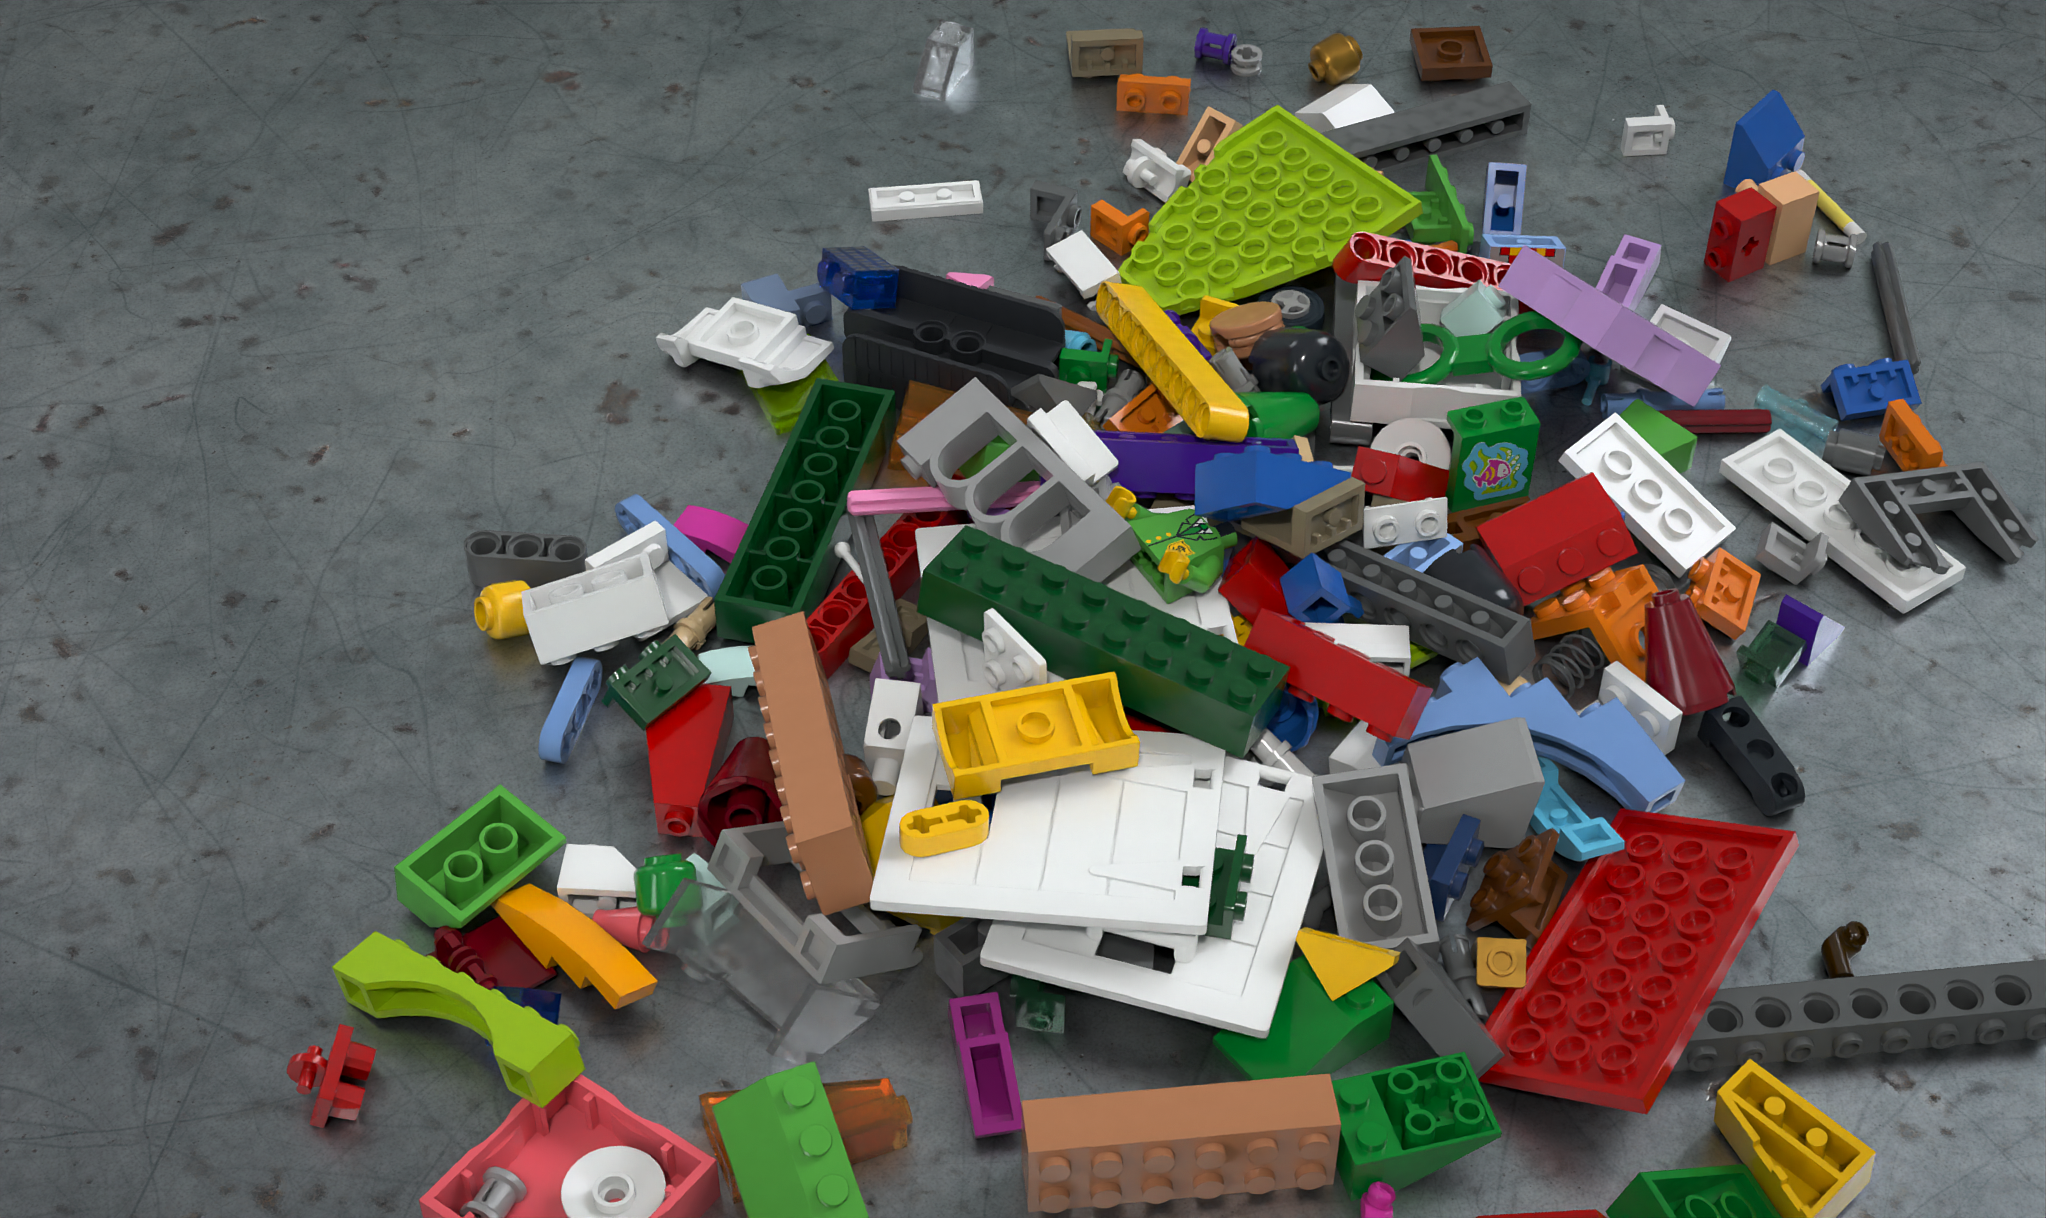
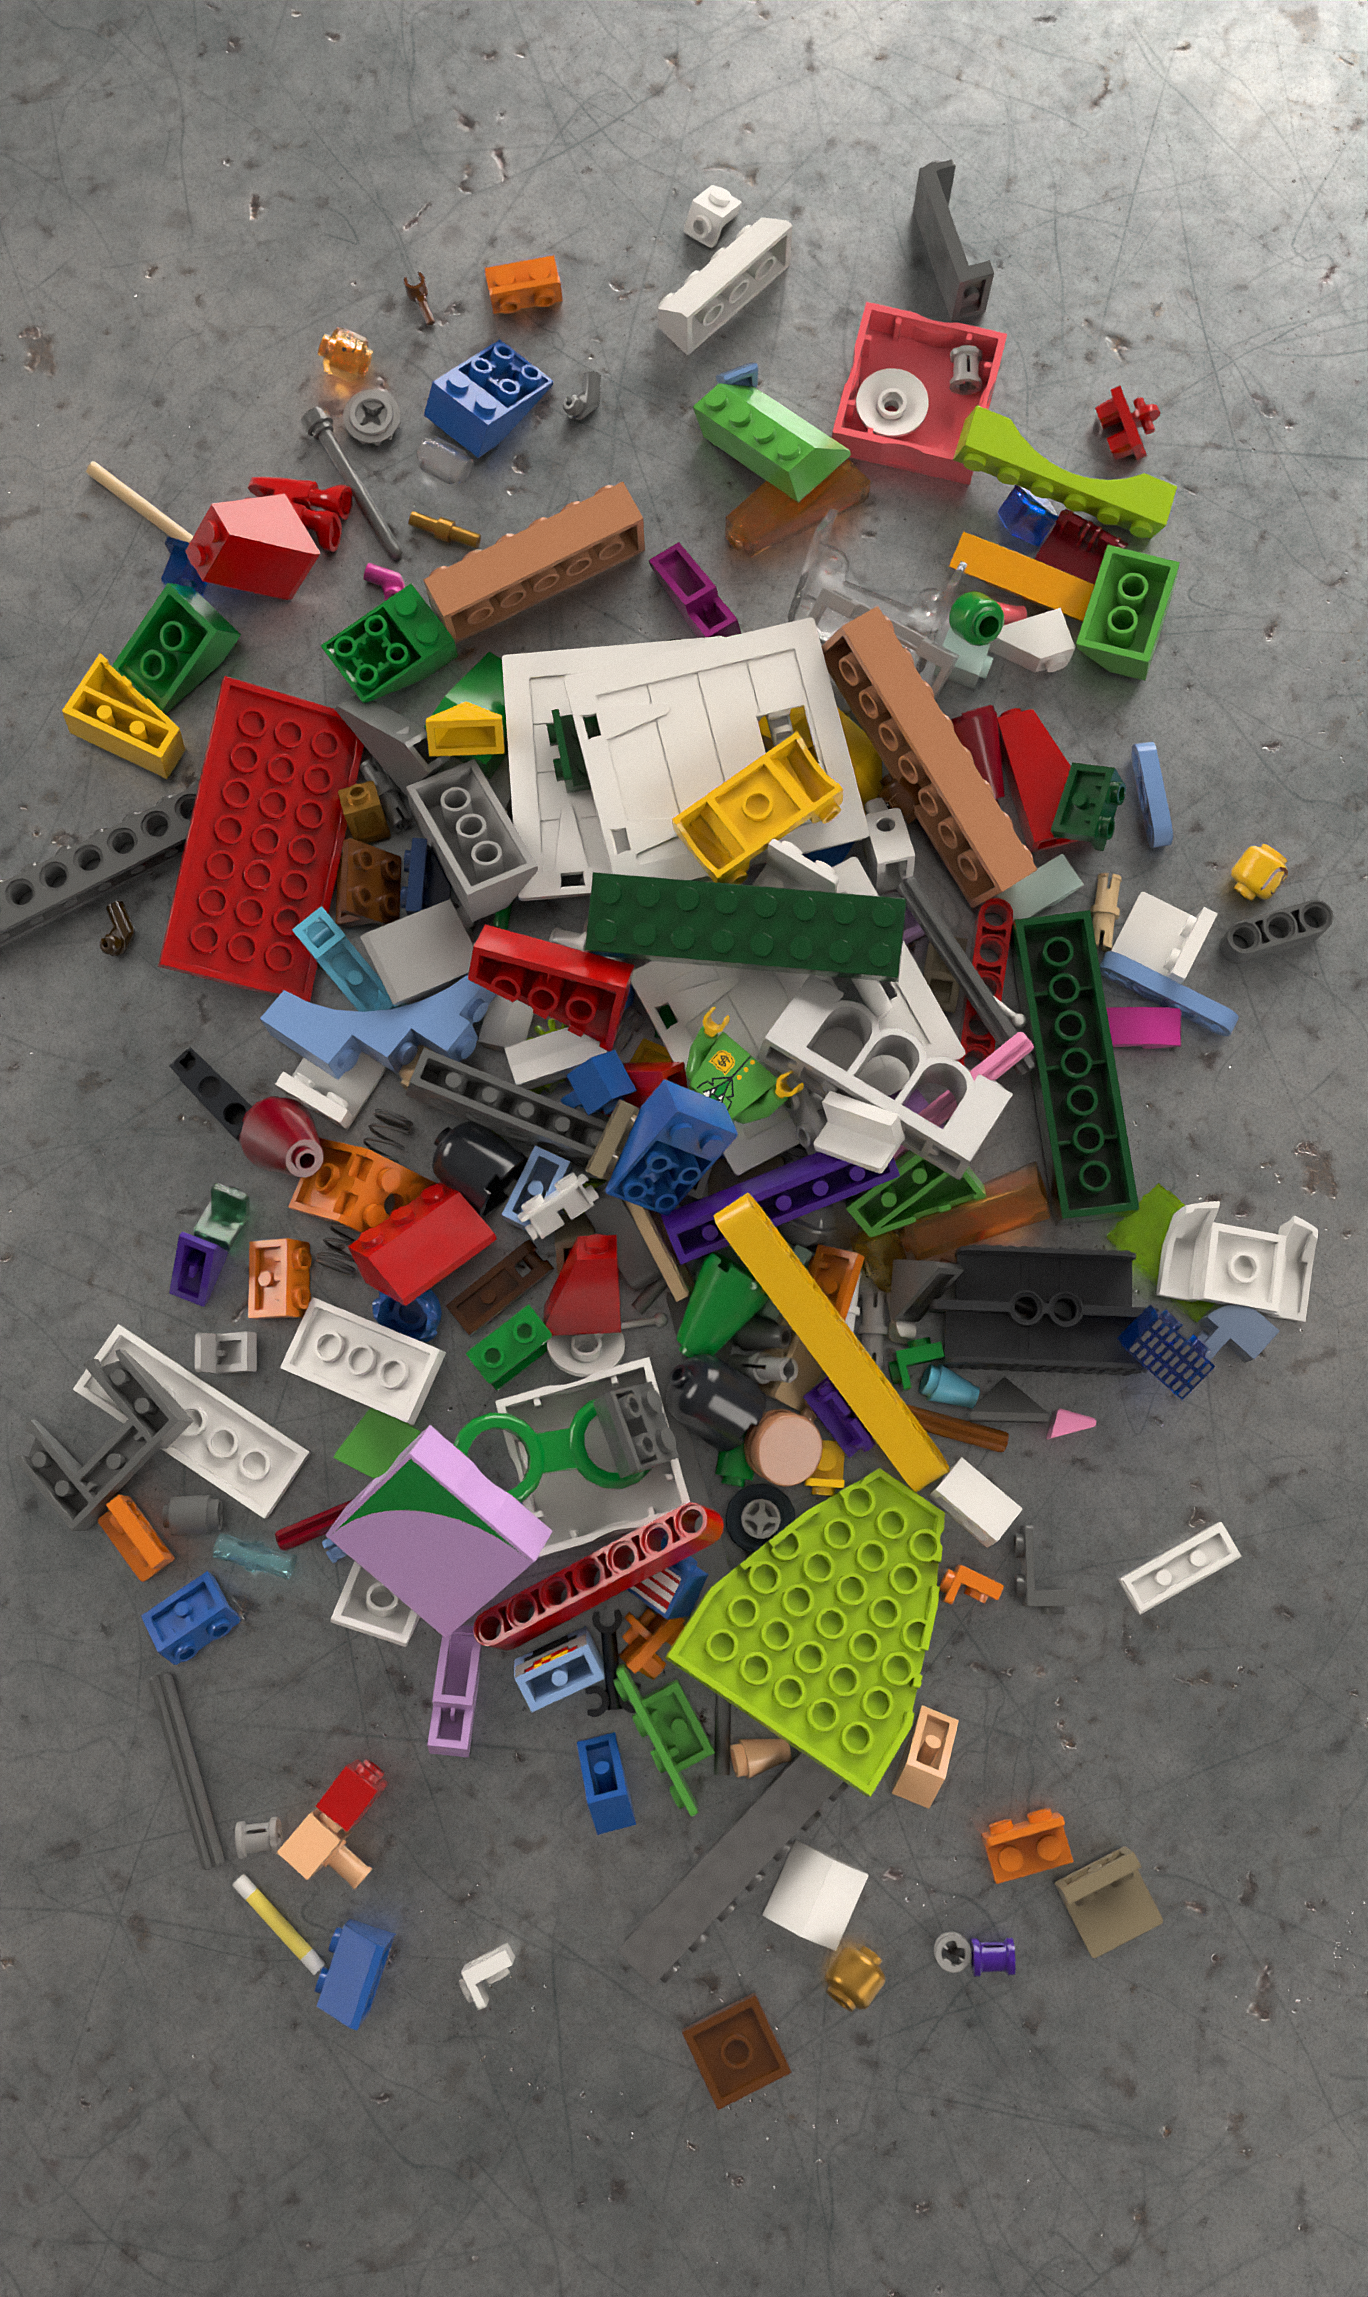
camera: 160 degrees right, 35 degrees up
white brick [521,552,669,665] -> none
yellow beam [899,800,989,857] -> none
clear slope [913,21,974,101] -> none
white hips [1122,139,1191,203] -> none
light aqua brick [1440,279,1506,337] -> none

